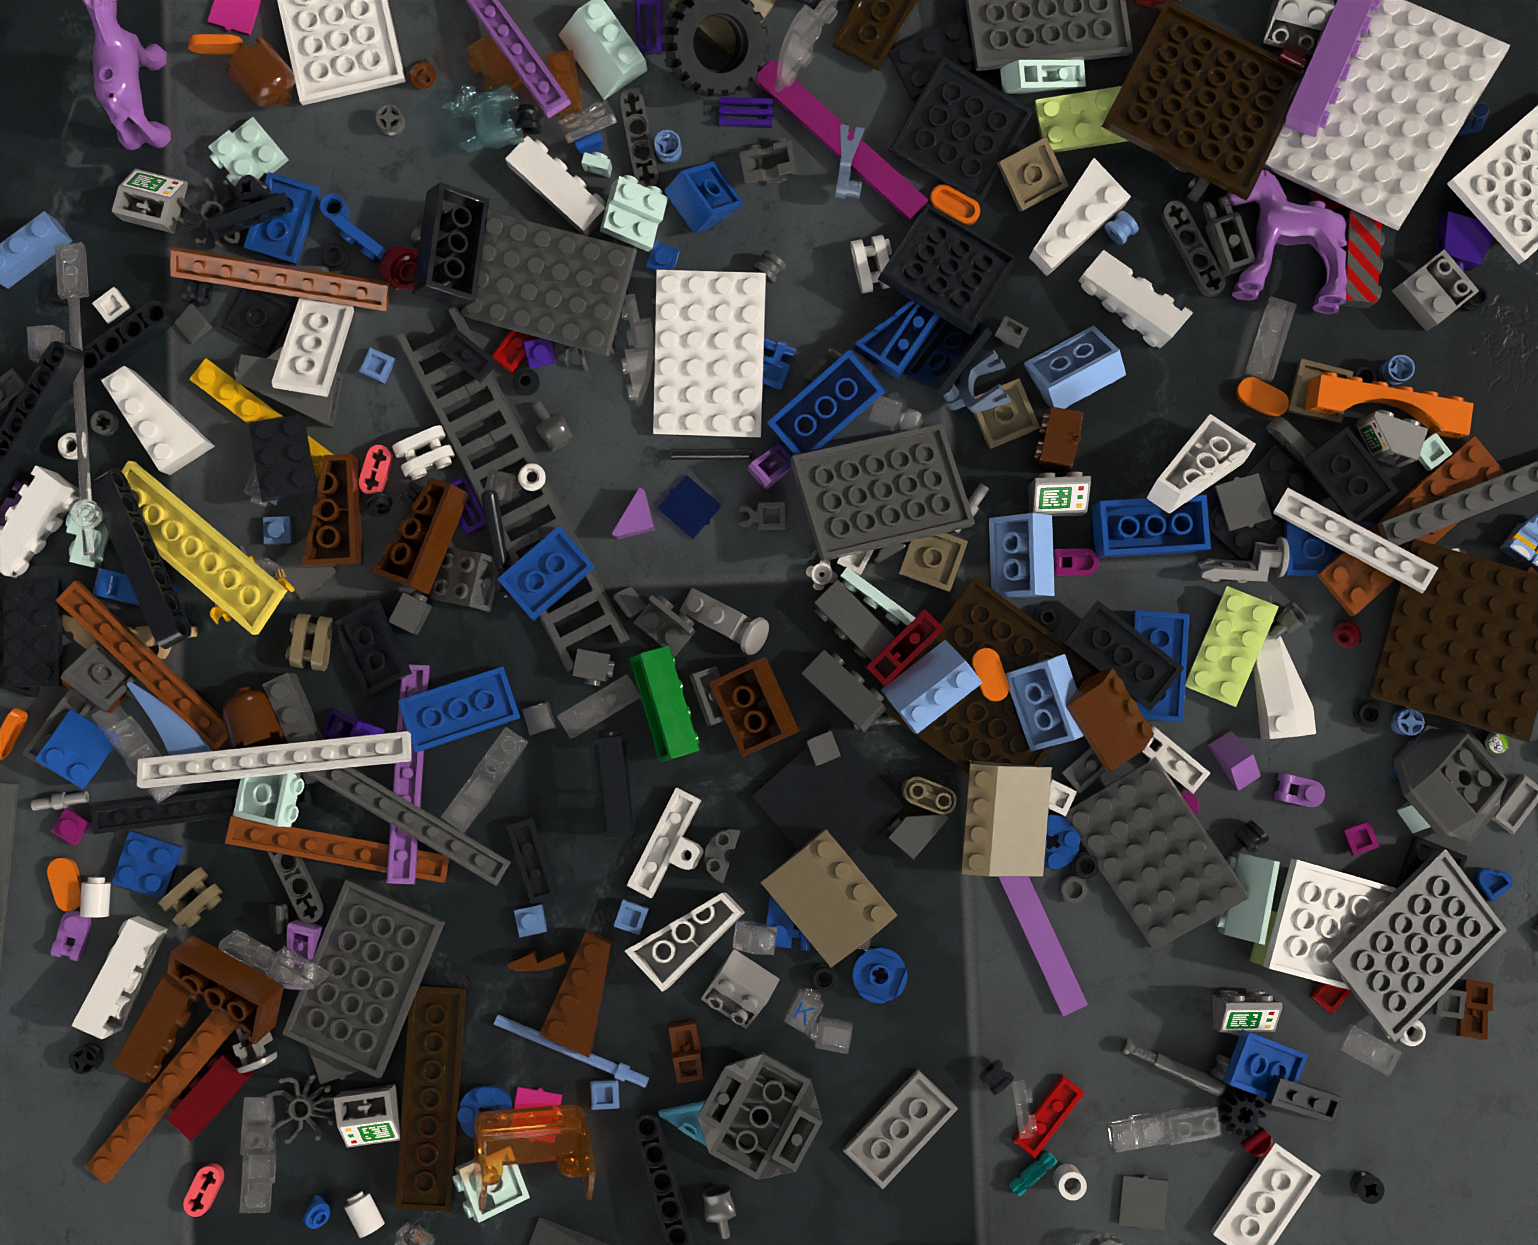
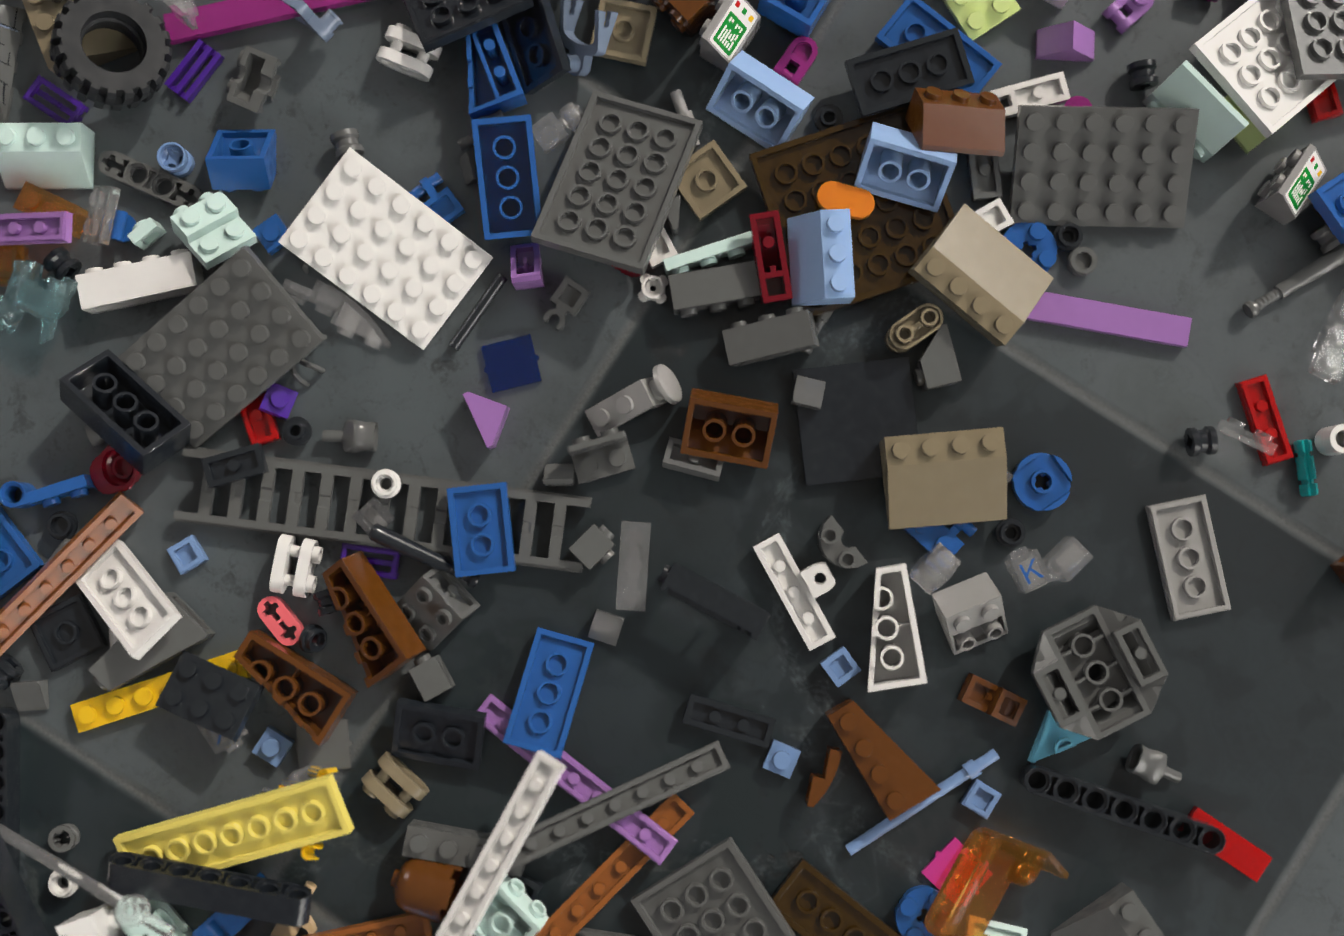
camera: 50 degrees left, 0 degrees up
white wedge [101,366,215,475] -> none
dark purple slope [321,707,385,739] -> none
clear slope [441,727,528,834] -> none
green brick [629,646,700,762] -> none

